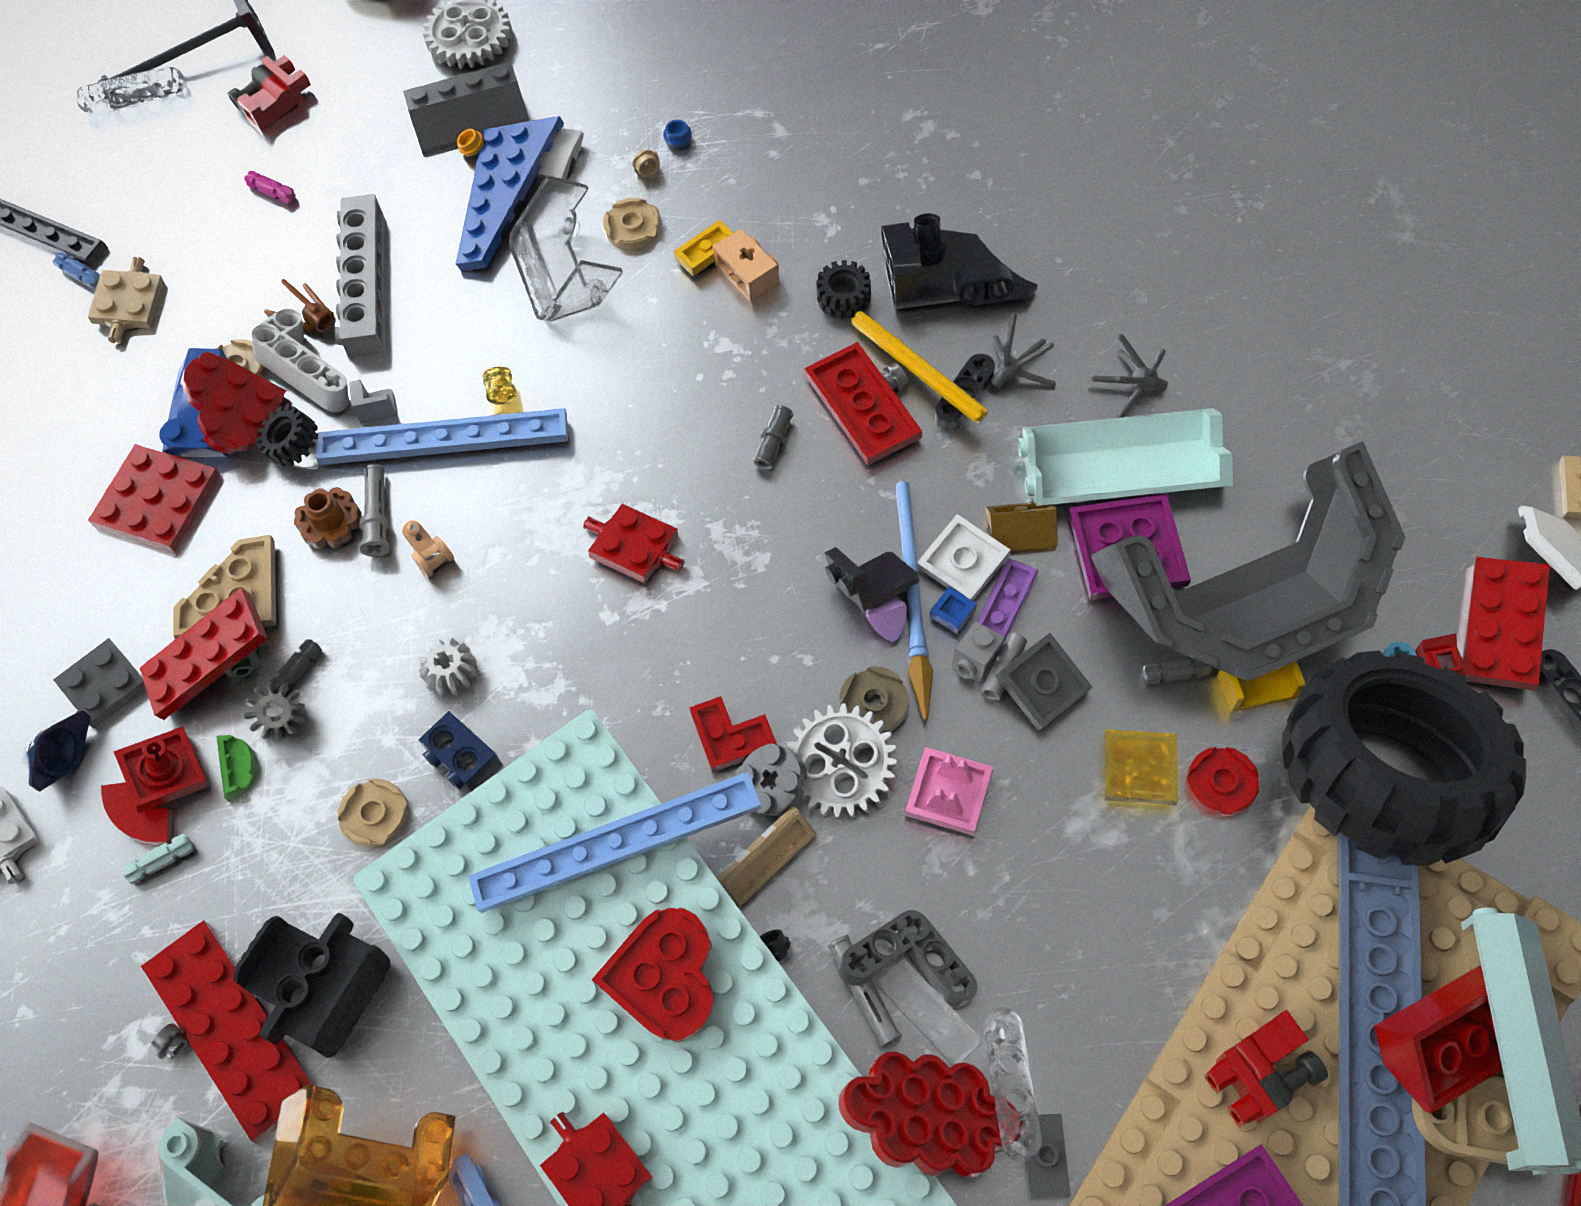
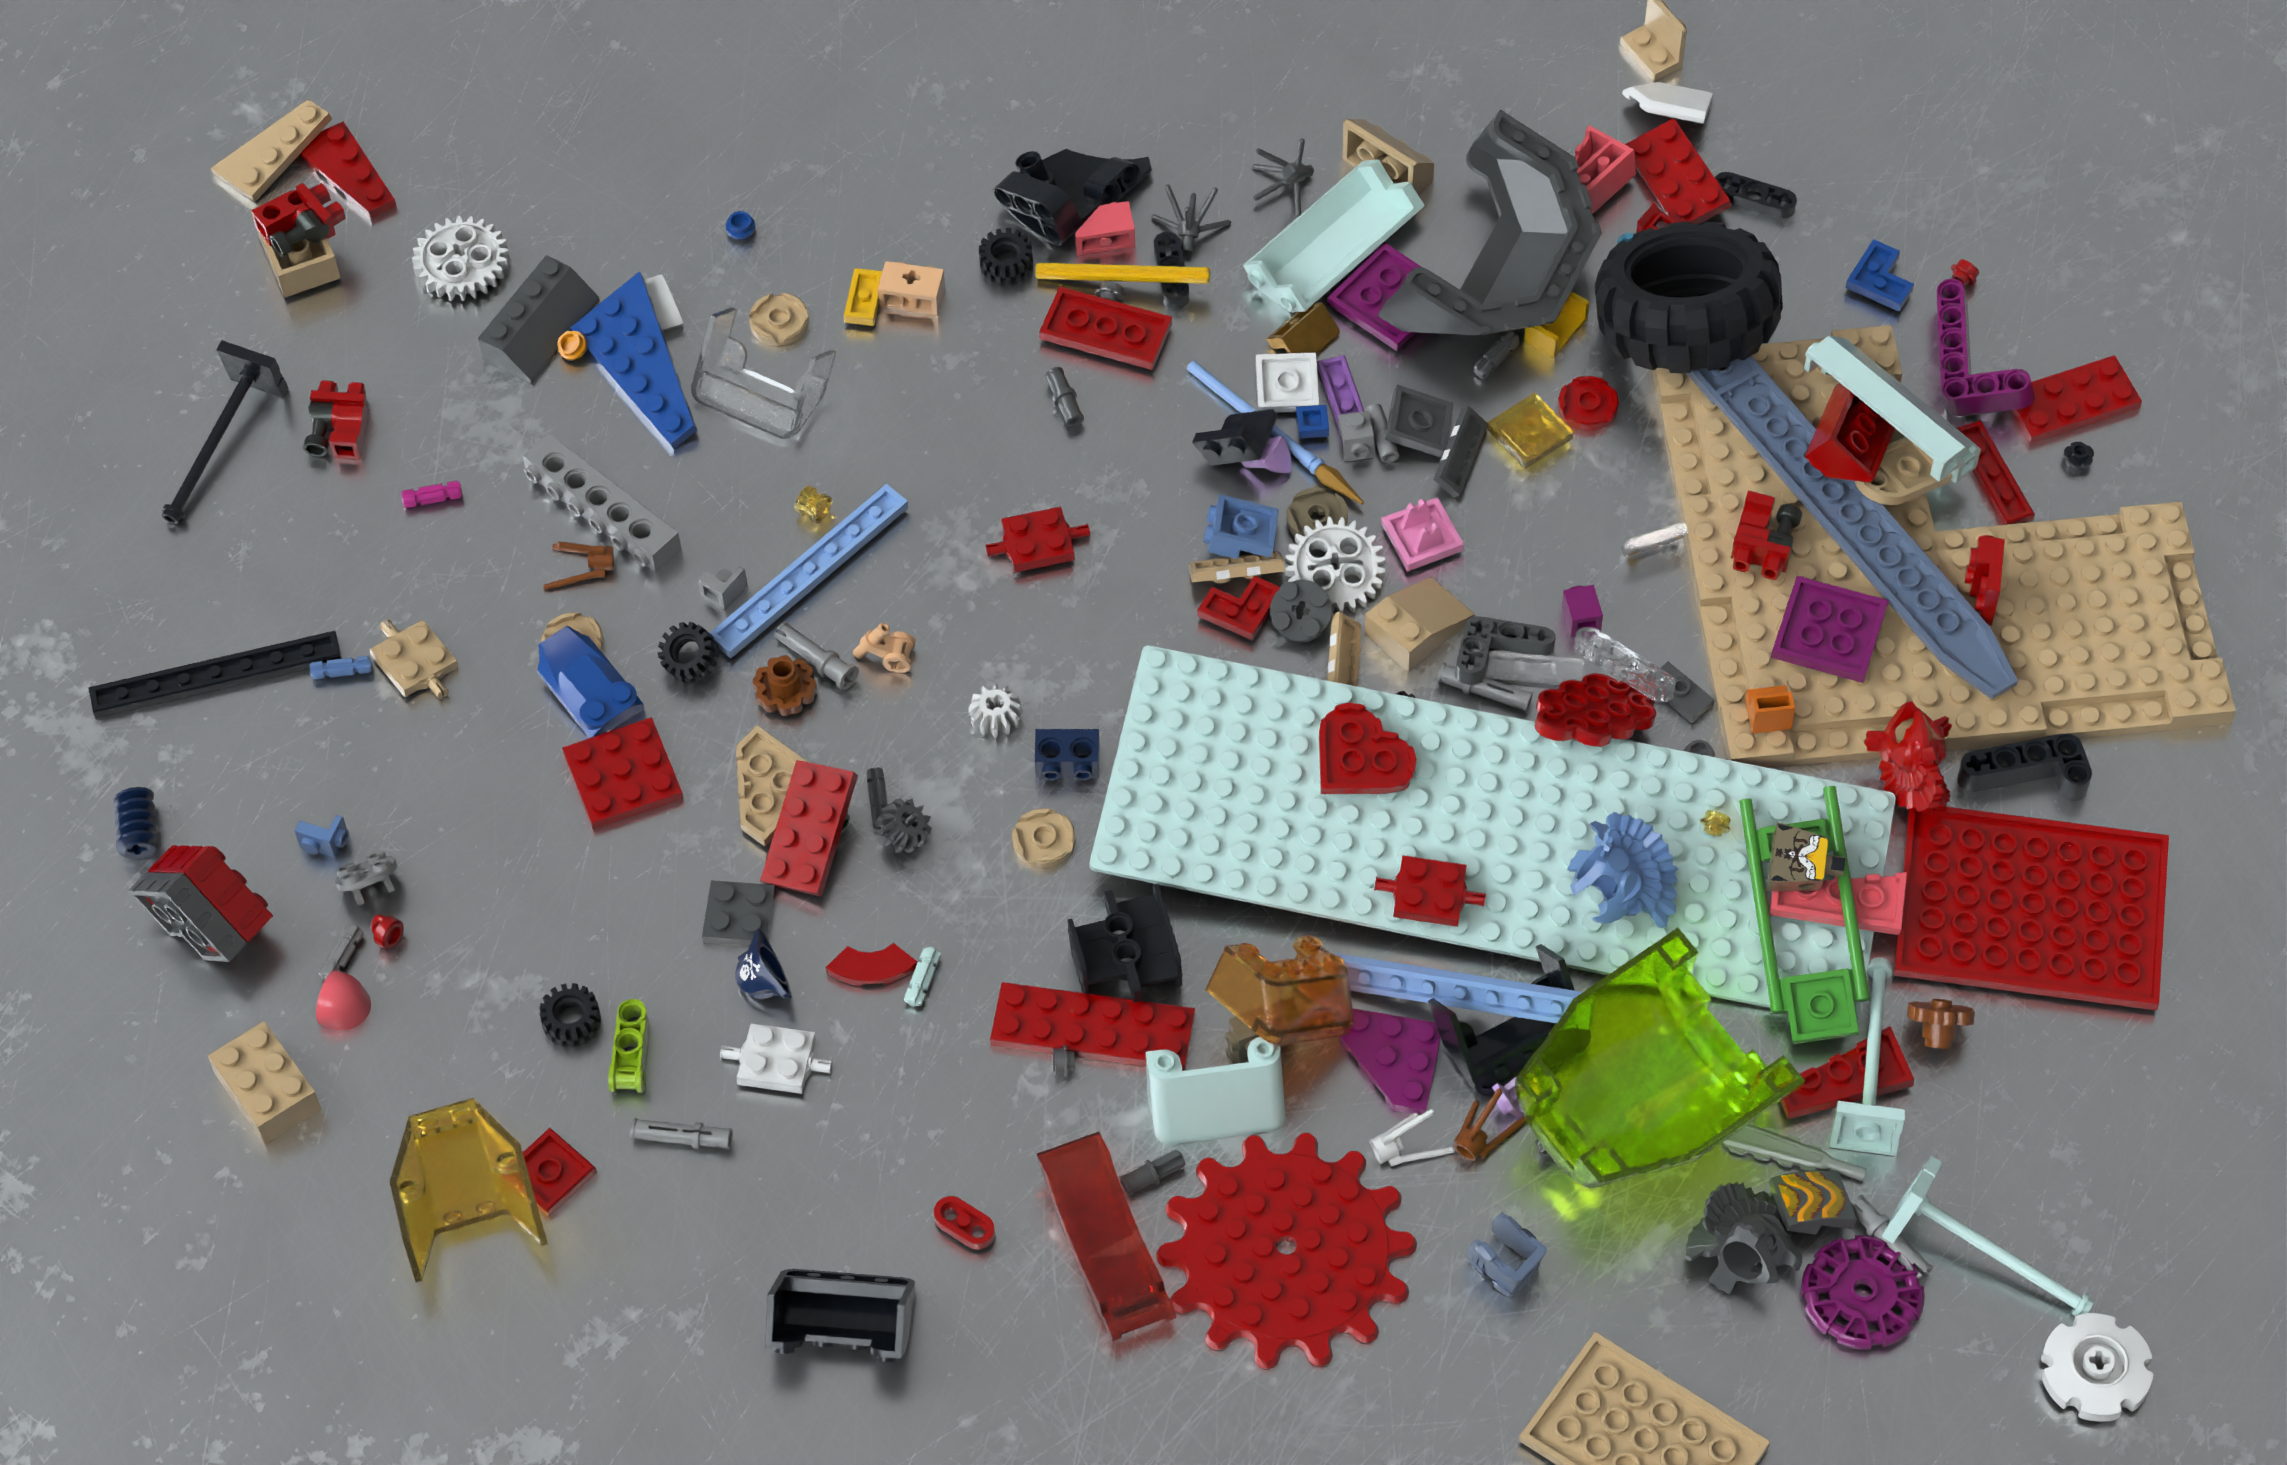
camera: 45 degrees left, 5 degrees down
clear beam [76,66,185,113] -> none
red plate [113,726,208,813] -> none
red plate [181,352,287,454] -> none
bright green tile [216,734,258,802] -> none
white beam [251,308,349,412] -> none
light blue plate [468,771,762,914] -> none
tan plate [632,150,660,178] -> none
none -> coral slope [1075,201,1135,256]
none -> tan plate [1188,551,1285,583]
none -> medium blue plate [1203,494,1279,559]
none -> tan slope [1342,119,1434,196]
none -> tan slope [1365,577,1475,672]
none -> dark grey plate [1433,406,1488,497]
none -> magenta brick [1562,585,1603,638]
none -> coral wedge [1574,125,1636,214]
none -> clear tile [1621,522,1688,557]

